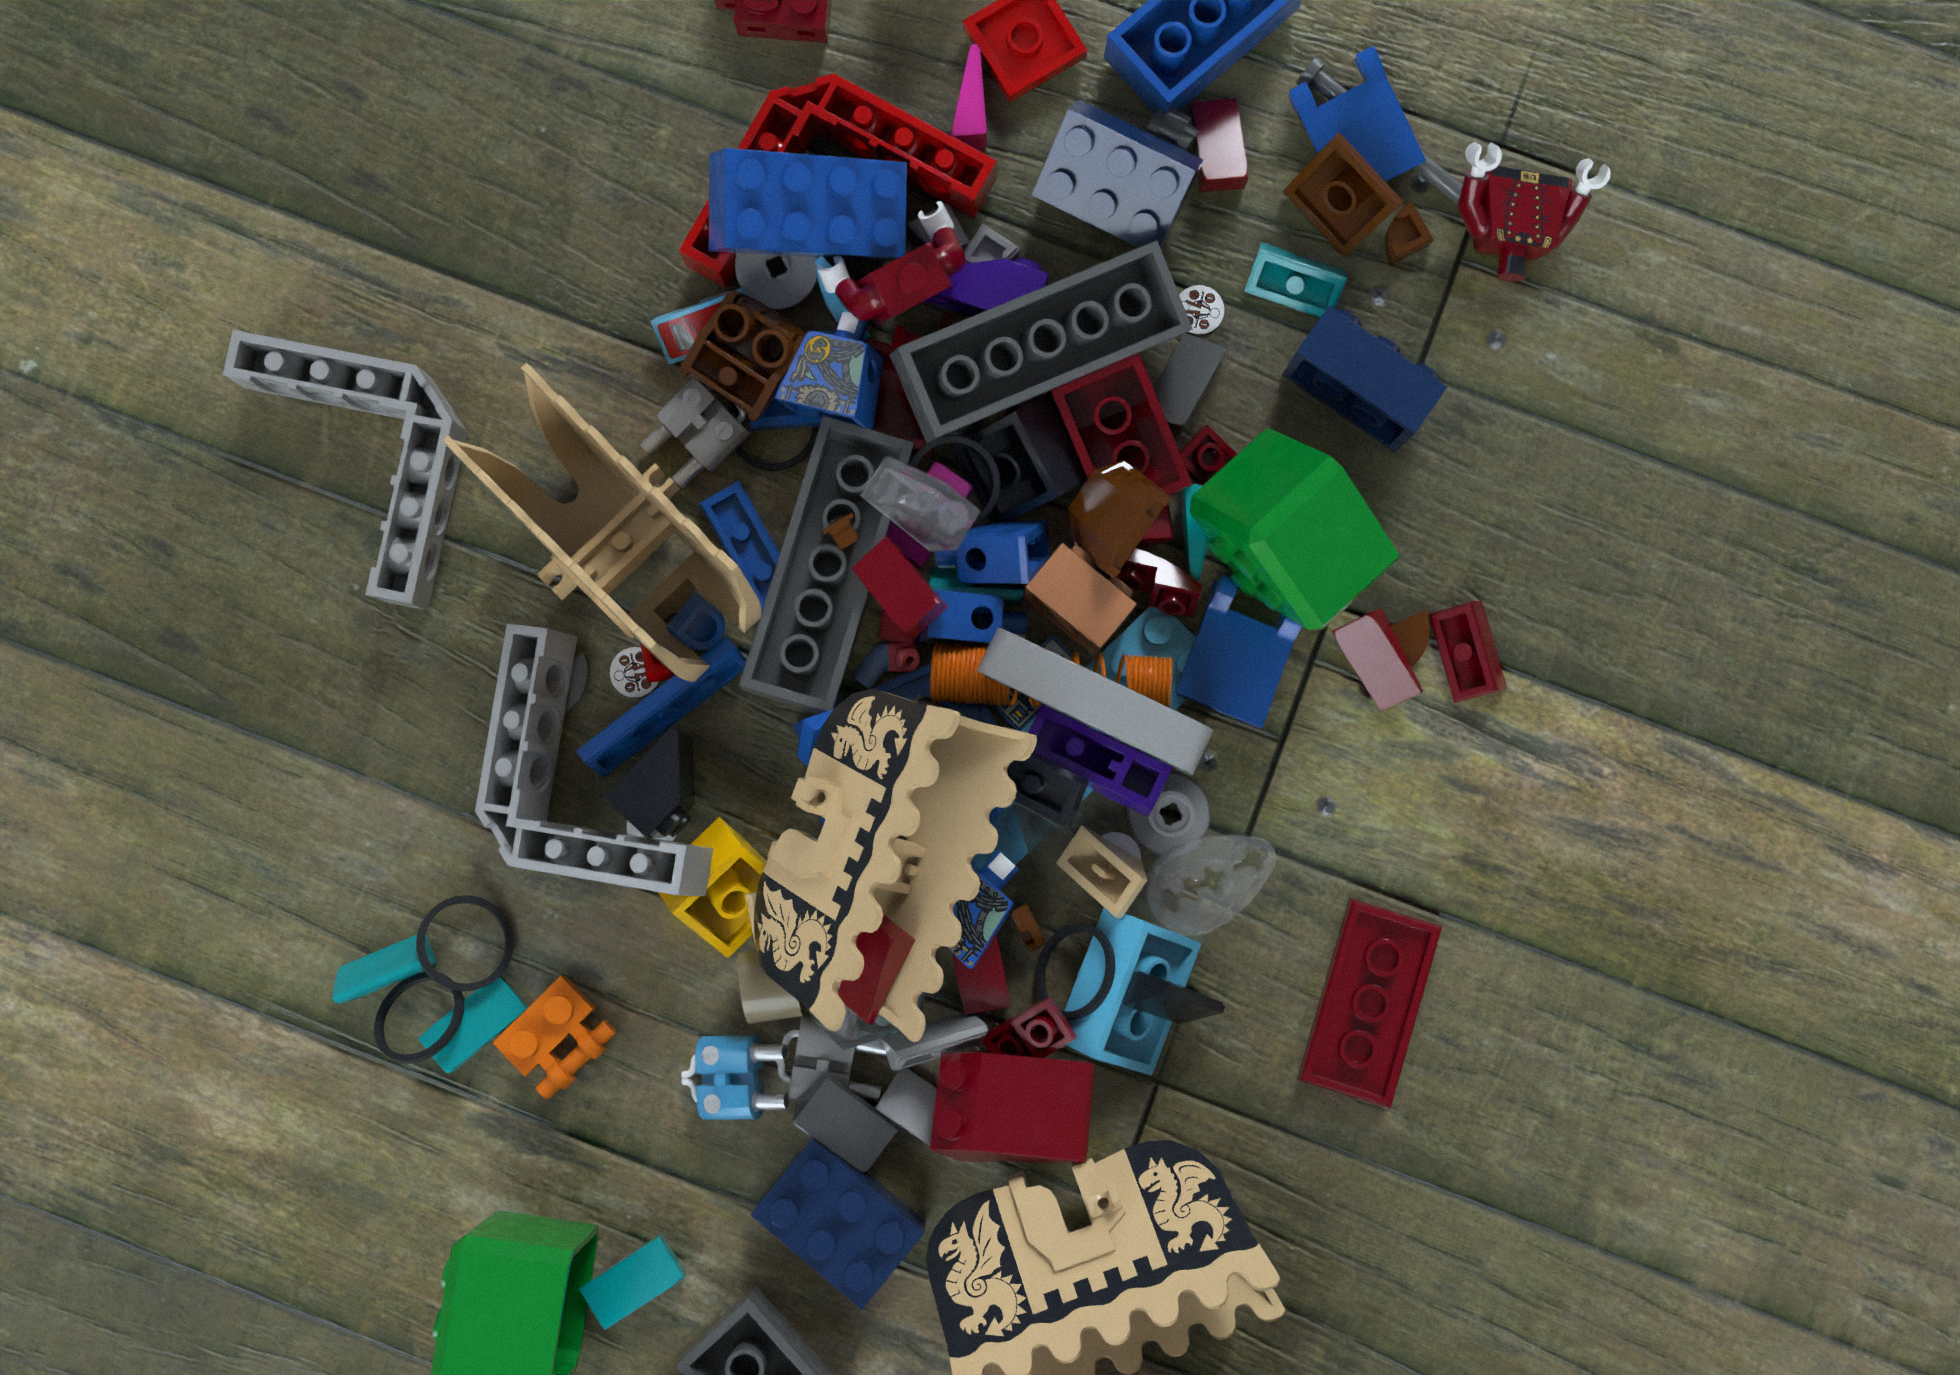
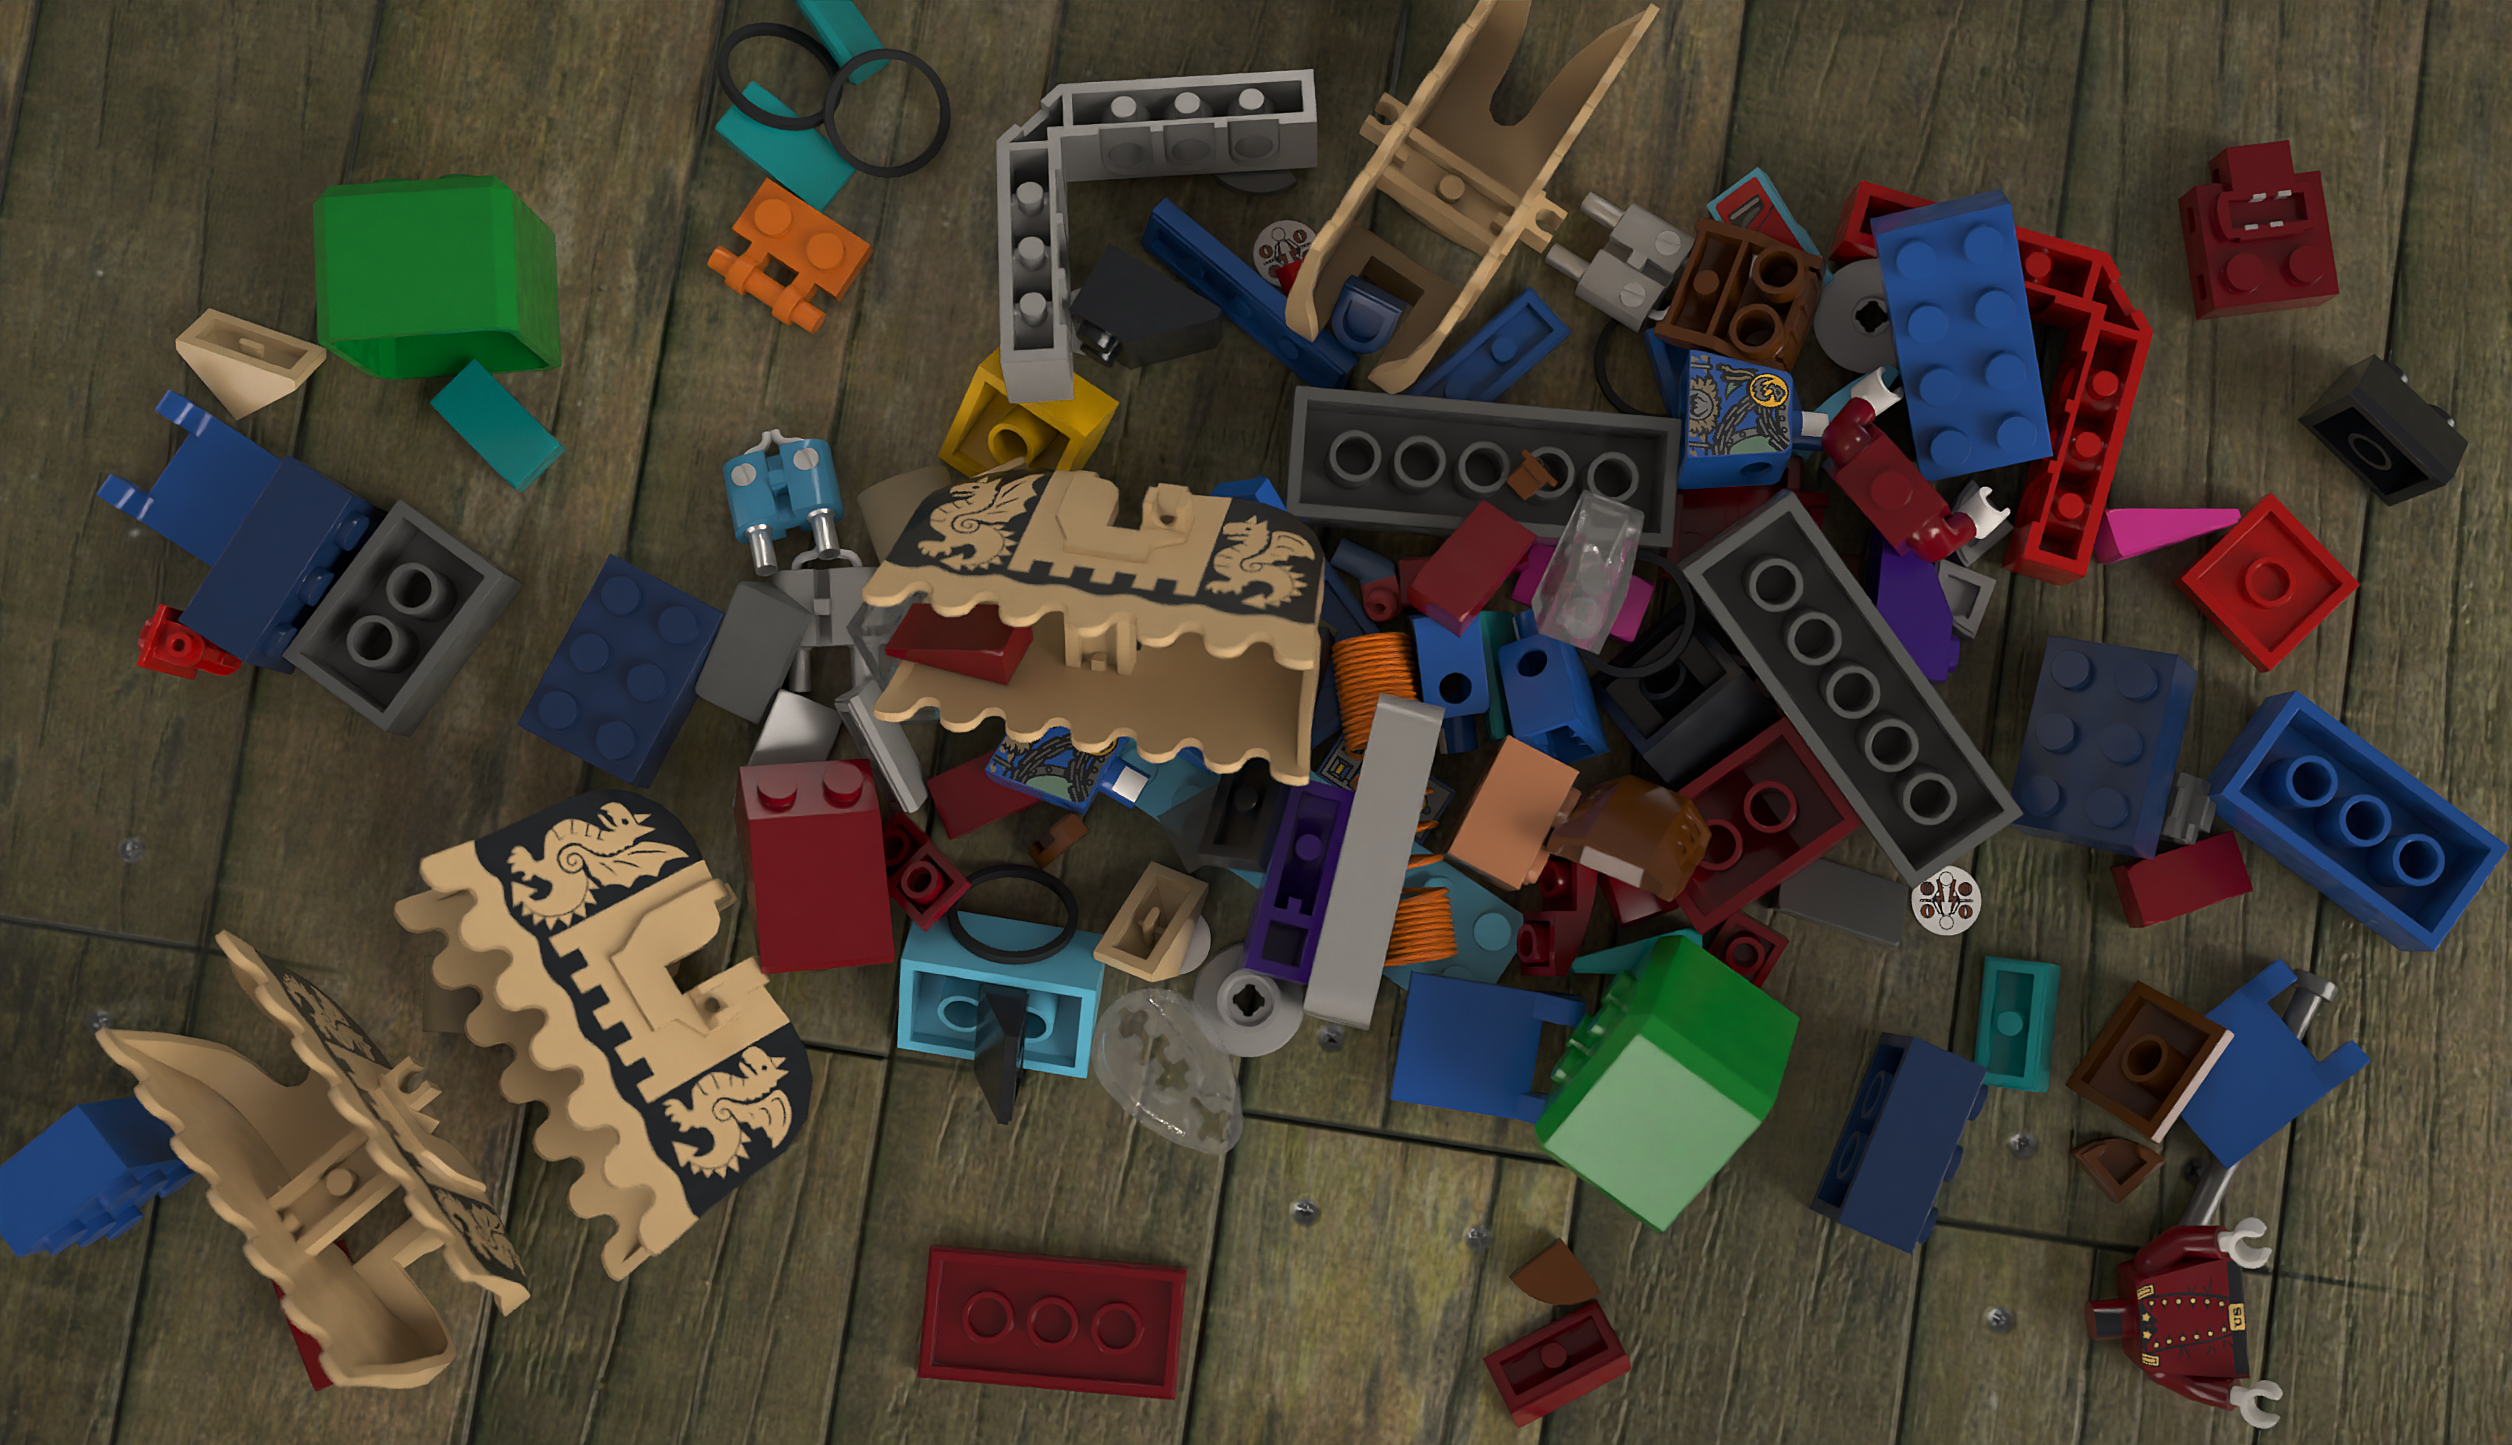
camera: 75 degrees right, 0 degrees up
slope [1332,608,1423,711] -> none

